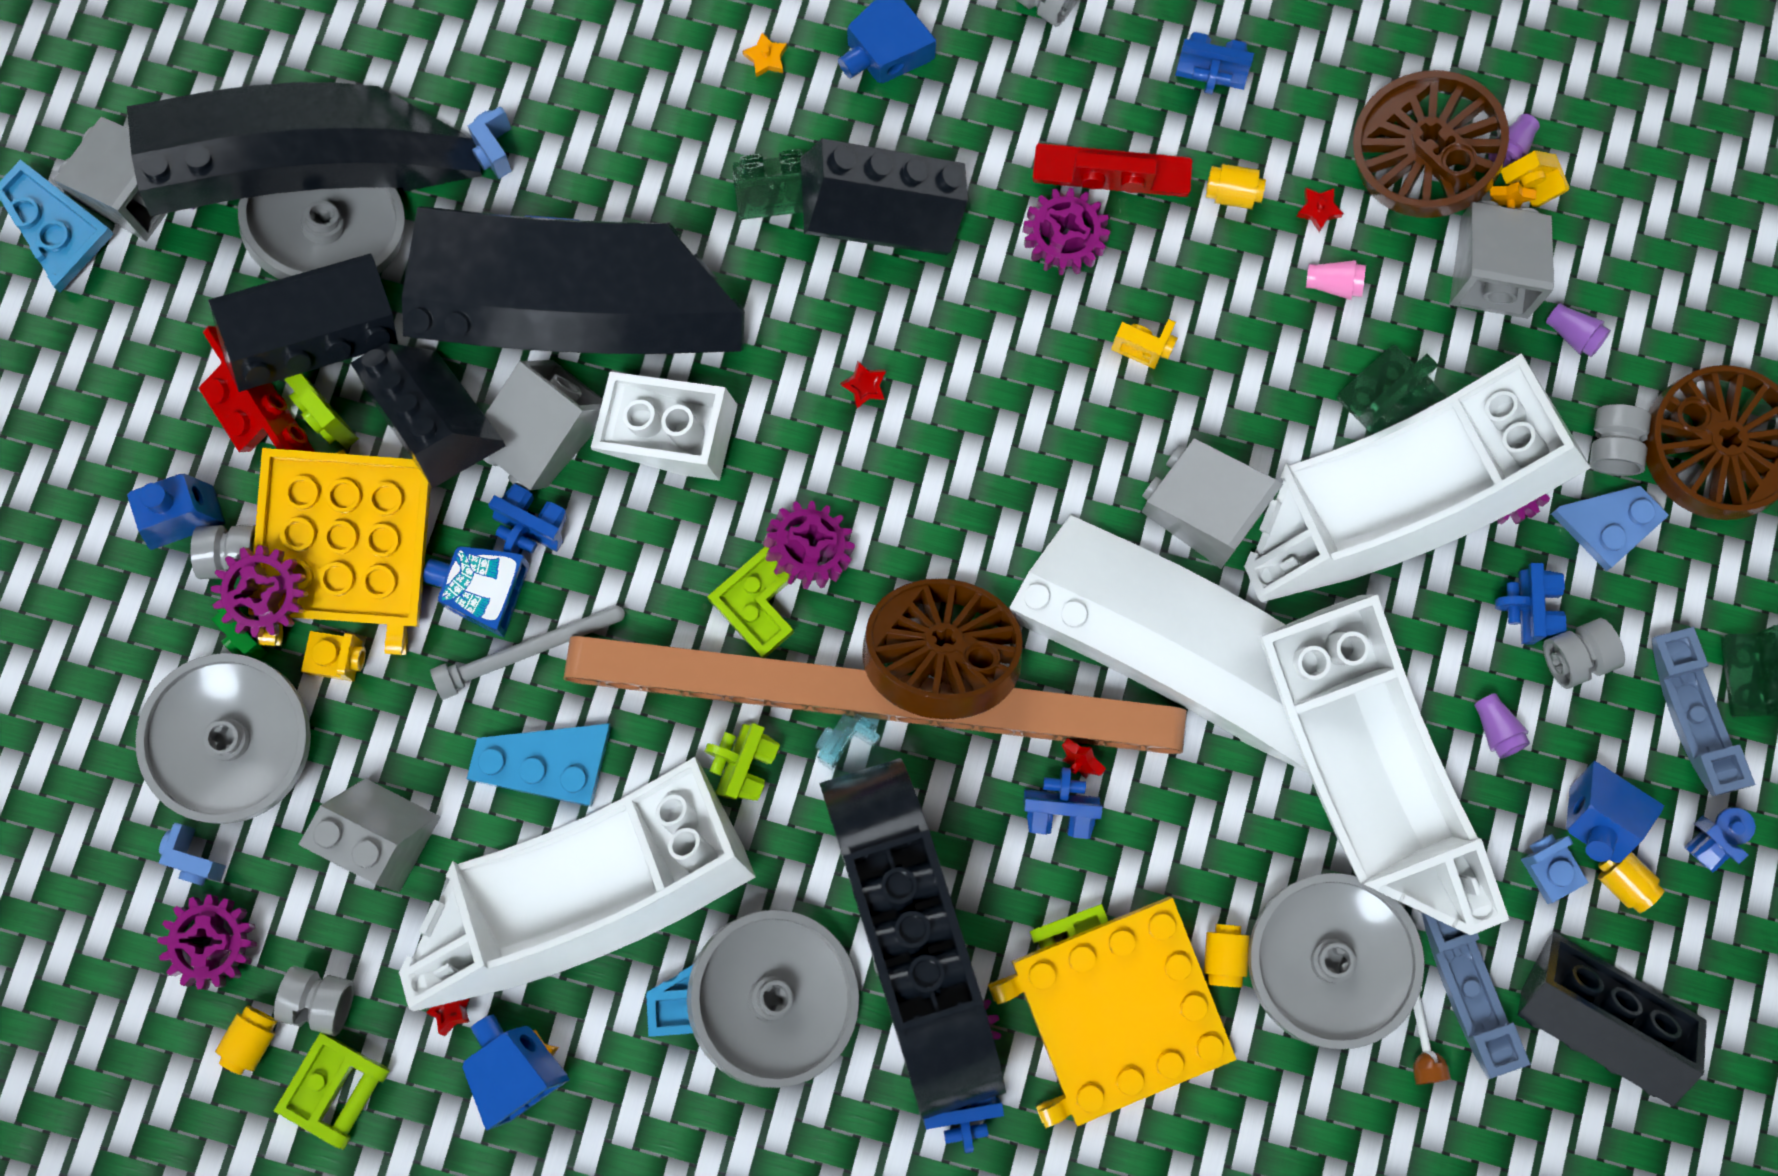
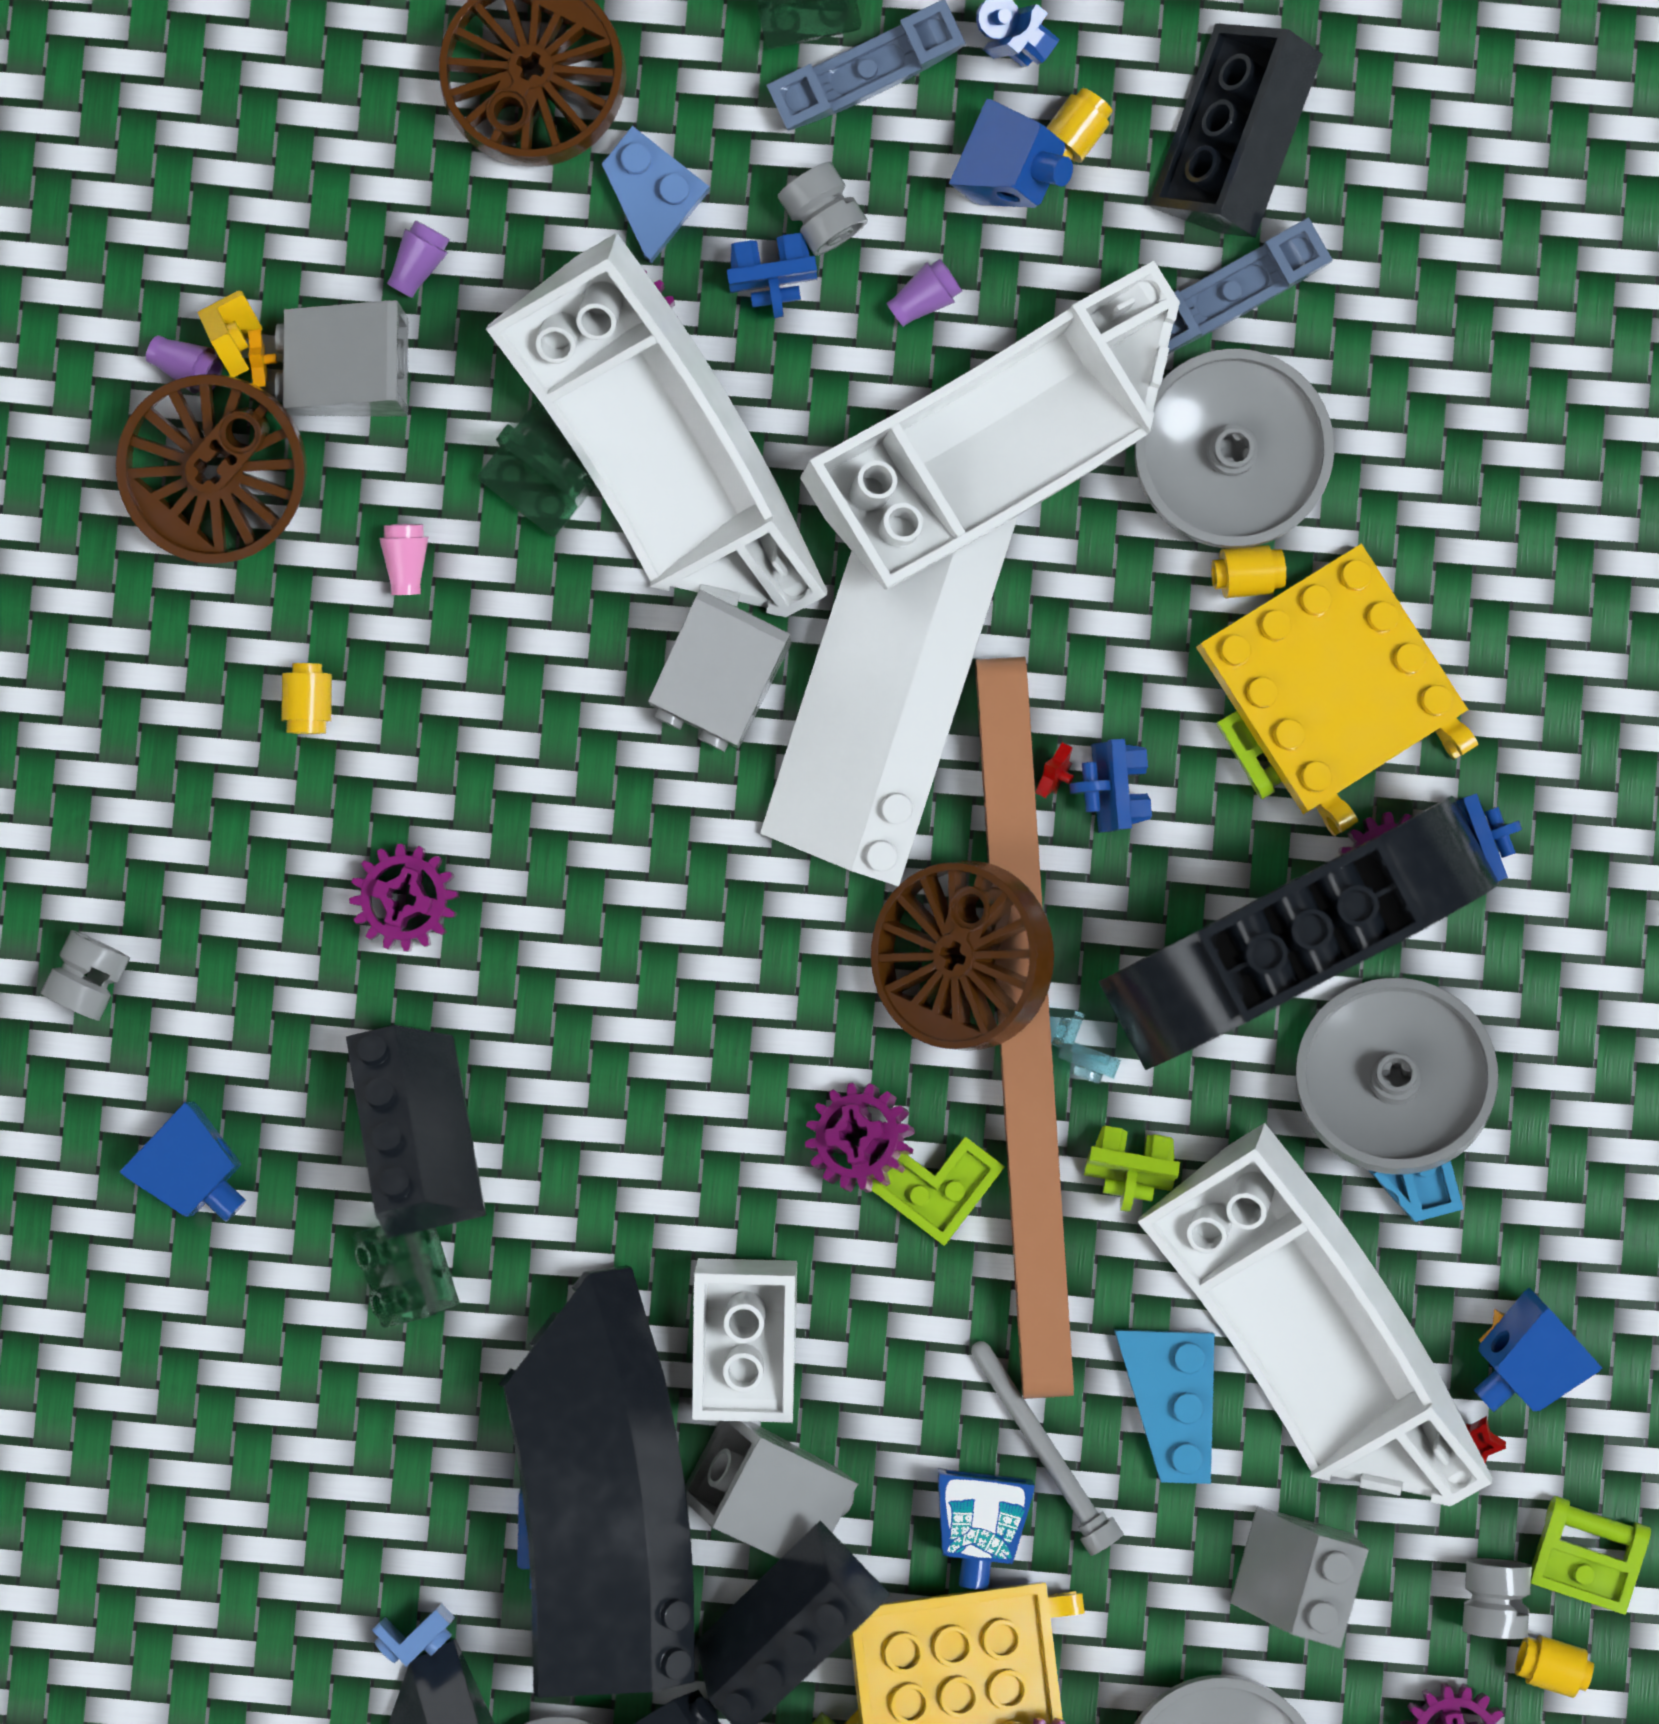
camera: 95 degrees left, 10 degrees up
yellow bracket [301,631,366,682] -> none
blue hips [488,484,567,554] -> none
light orange piece [743,33,787,78] -> none
red piece [840,360,886,408] -> none
red bracket [1032,143,1192,197] -> none
yellow bracket [1111,319,1178,369] -> none
blue hips [1175,32,1254,94] -> none
red piece [1296,188,1344,232] -> none
dark orange hinge [1413,987,1451,1085] -> none
medium blue bracket [1521,834,1589,904] -> none
light grey wheel [1589,404,1651,476] -> none

